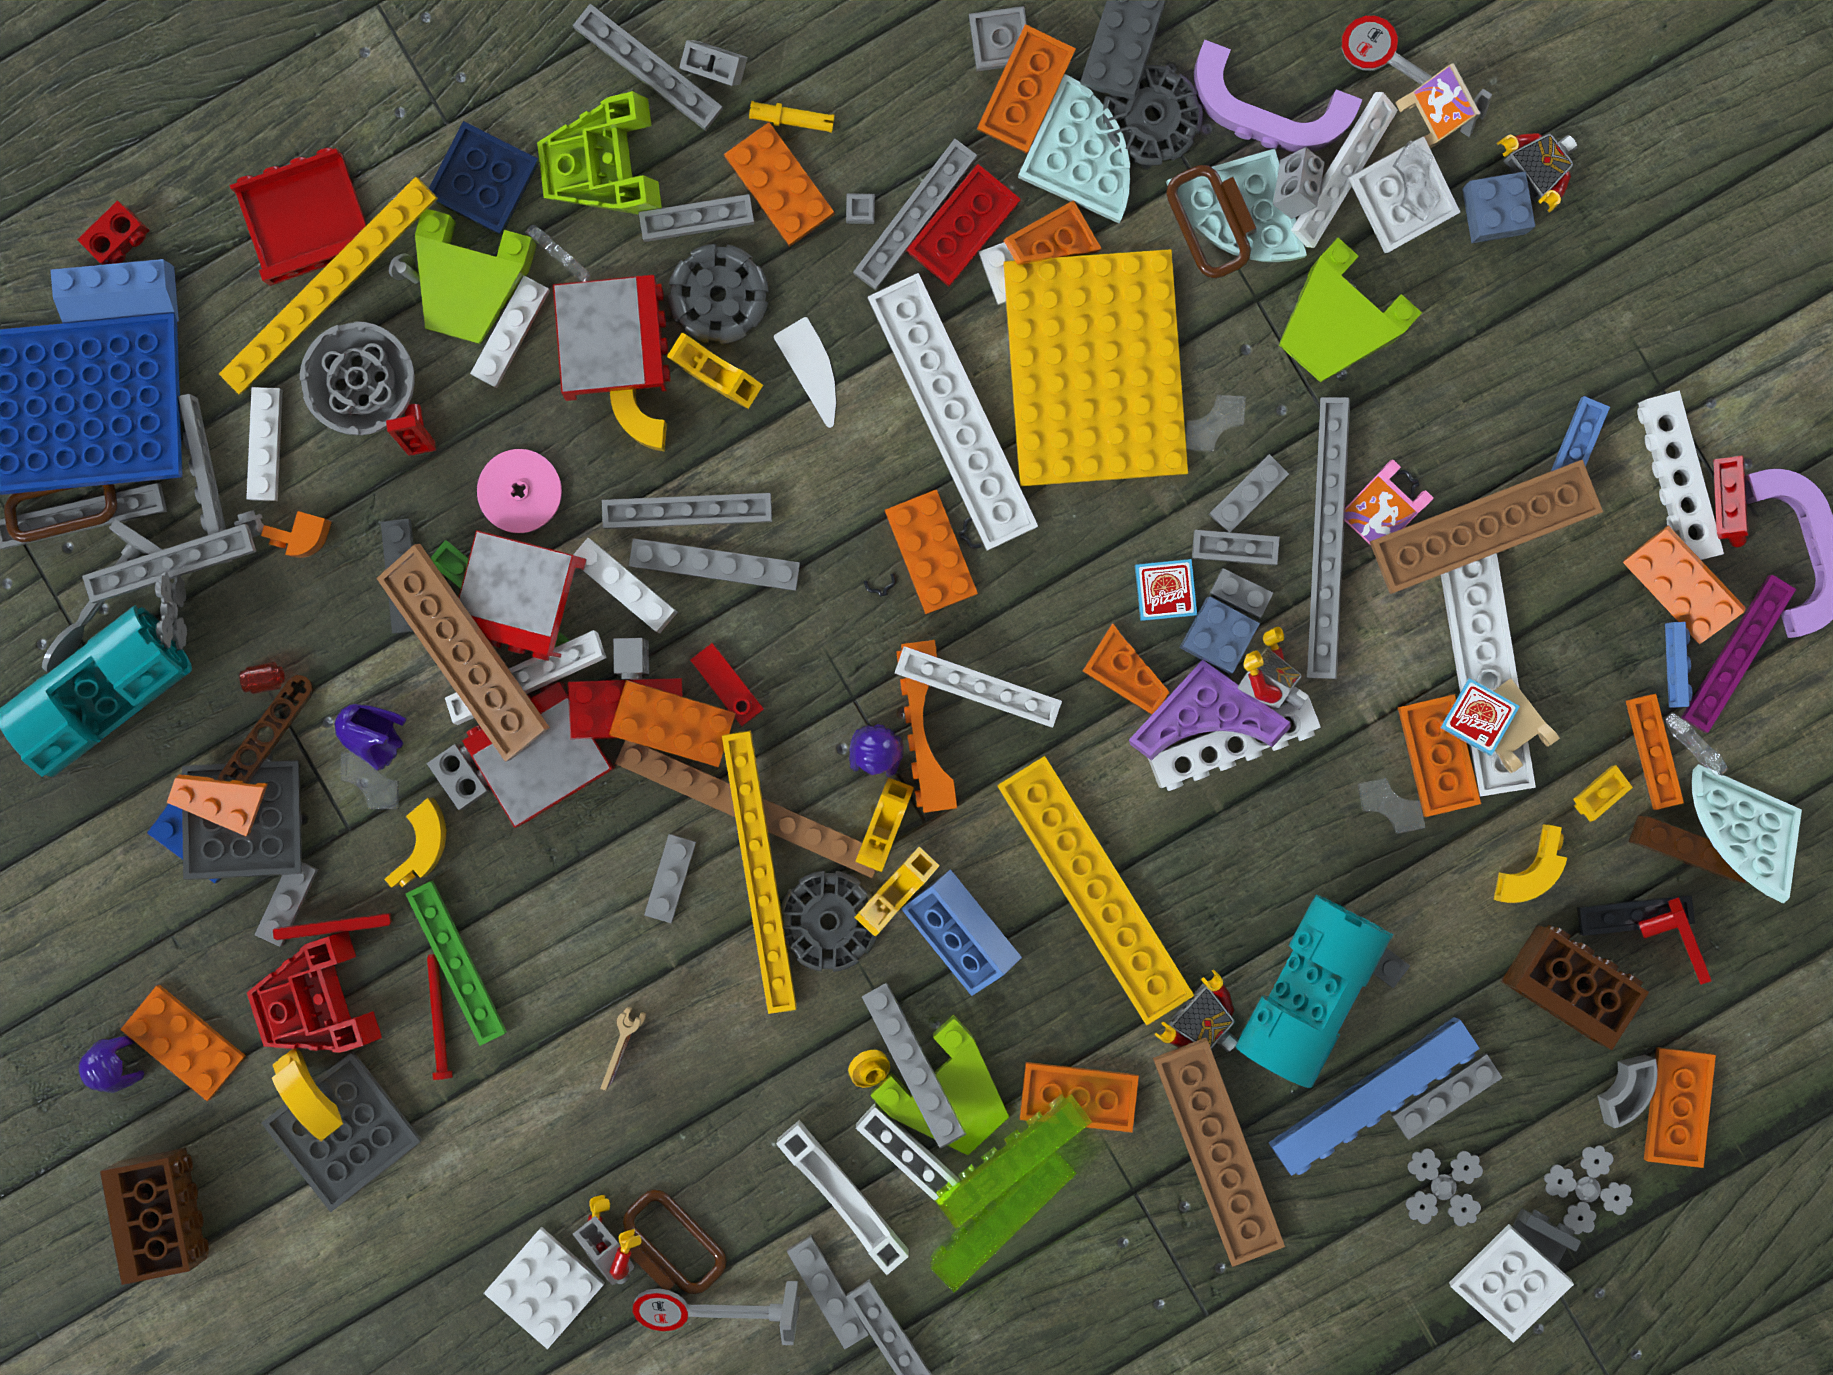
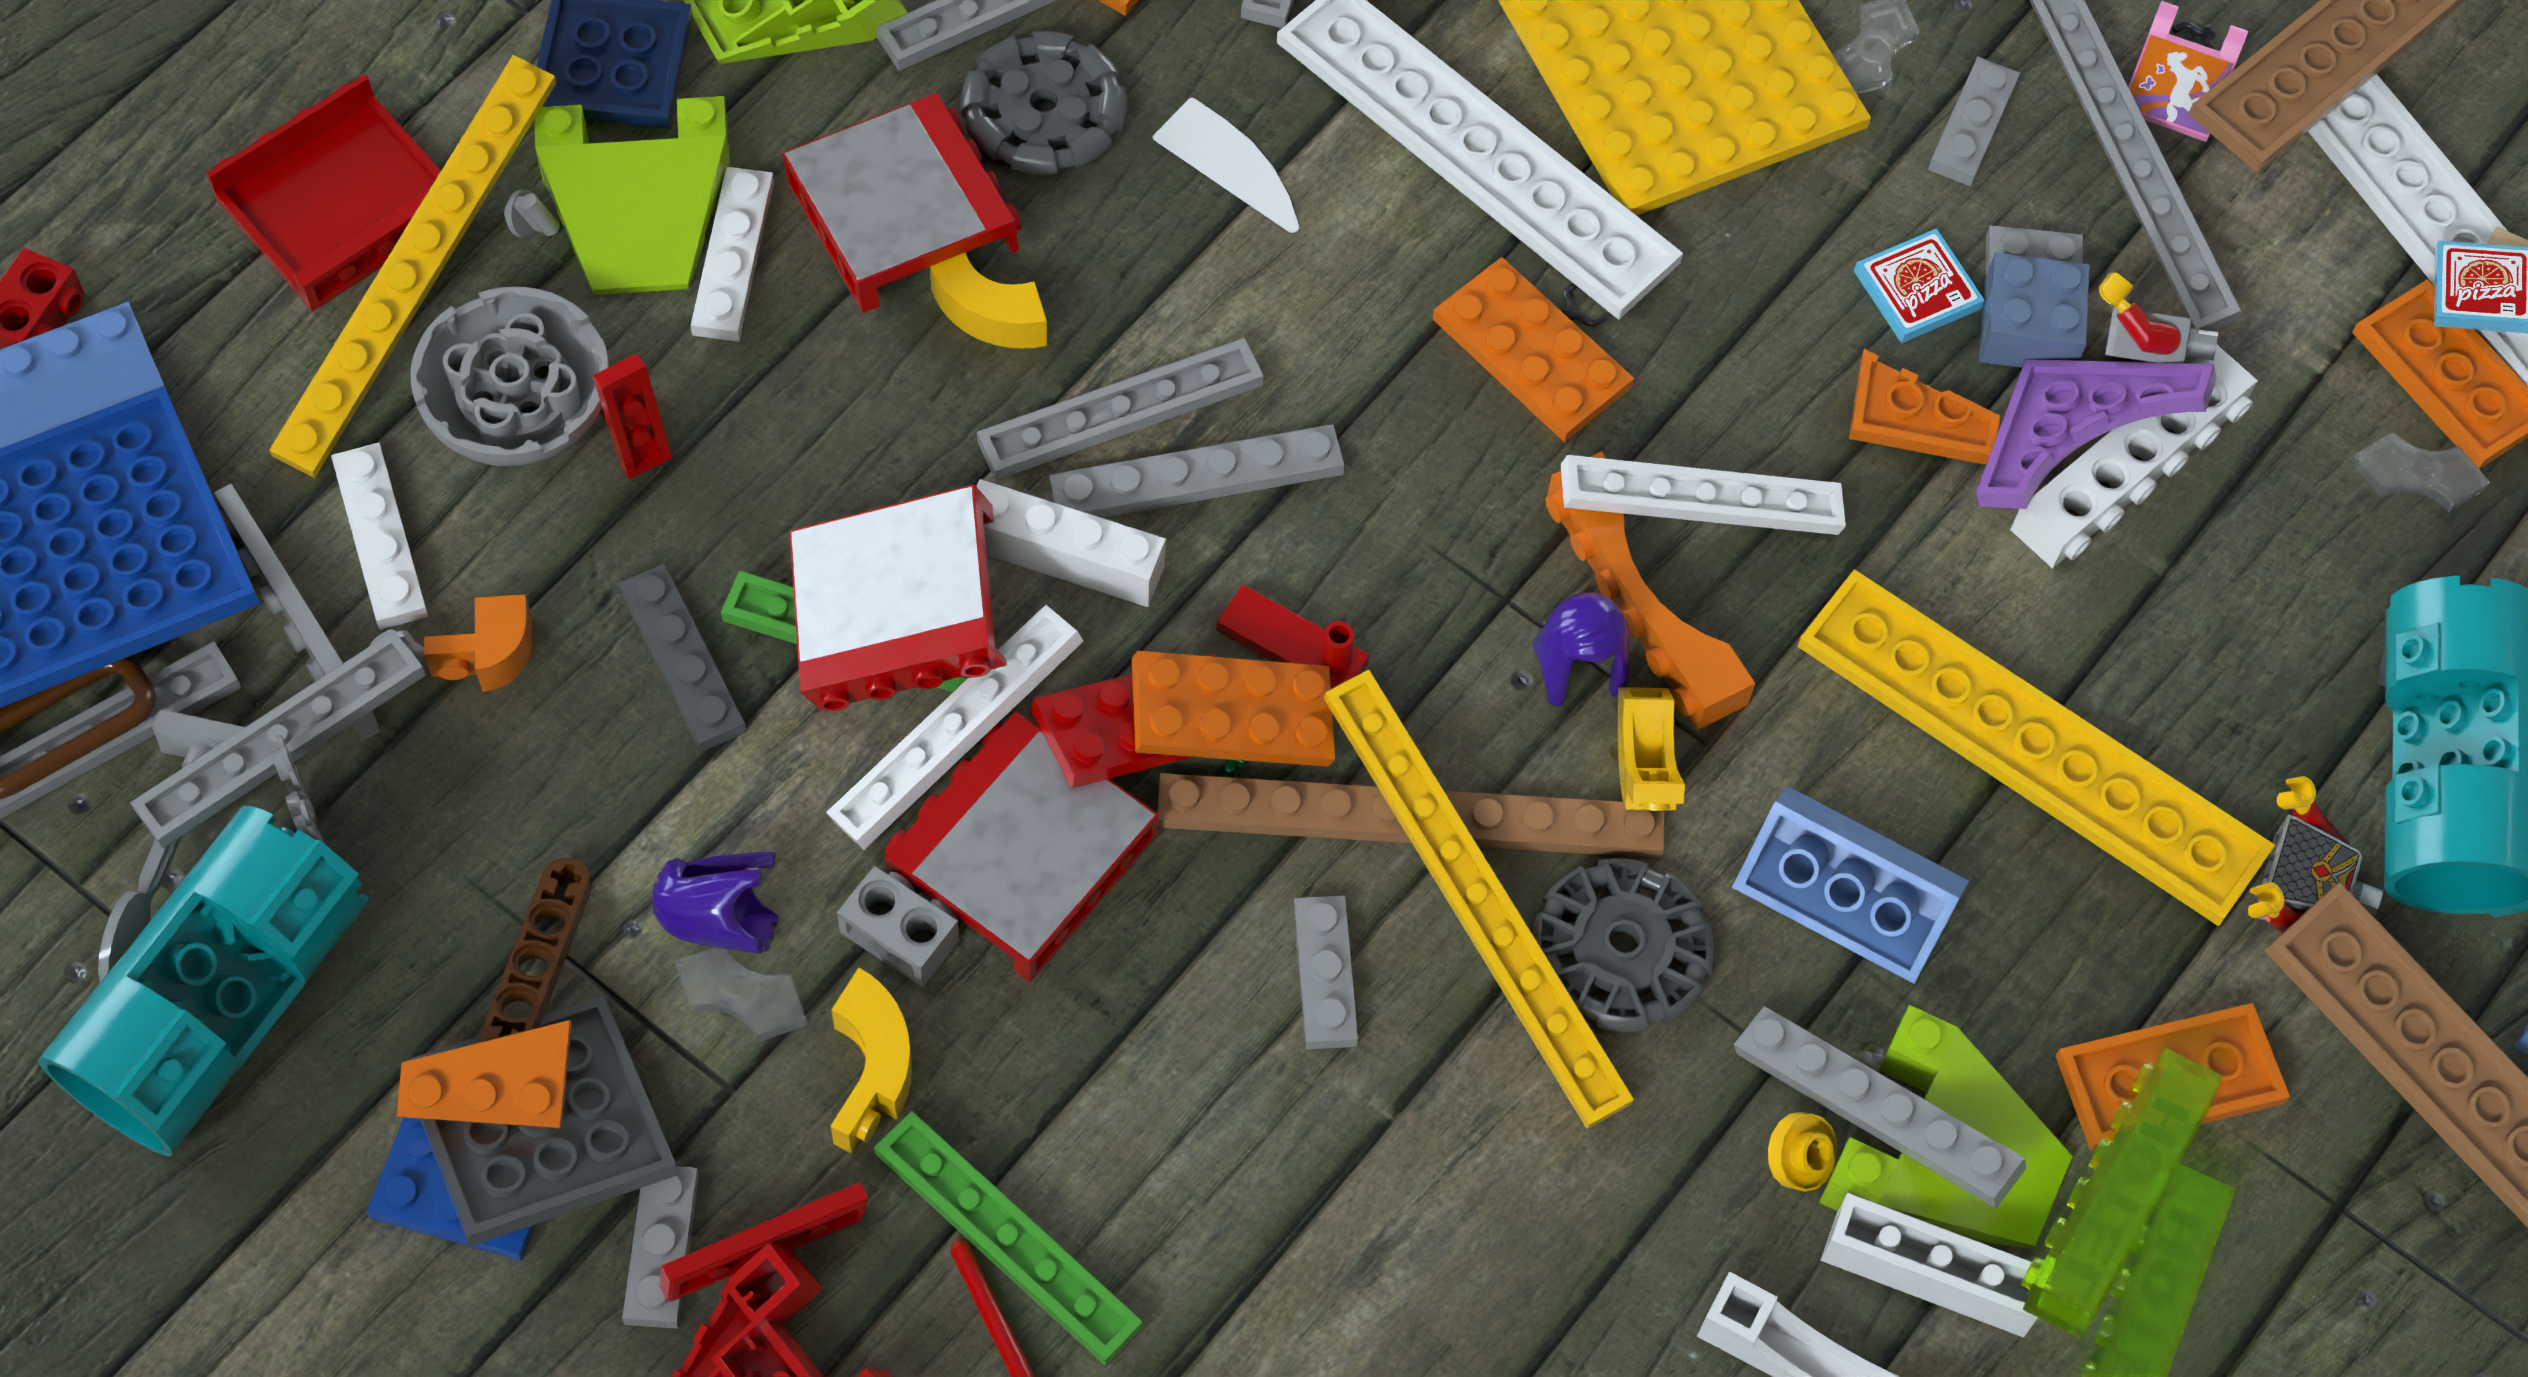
camera: 20 degrees left, 25 degrees down
clear red brick [239,662,285,694] -> none
medium nougat plate [376,544,550,762] -> none
bright pink piece [477,449,562,533] -> none
clear tile [525,225,591,282] -> none
tan flag [600,1007,646,1091] -> none
light grey brick [613,638,649,680] -> none
yellow arch [667,333,763,409] -> none
yellow arch [854,847,940,936] -> none
black piece [864,574,896,597] -> none
light grey plate [1192,530,1279,566] -> none

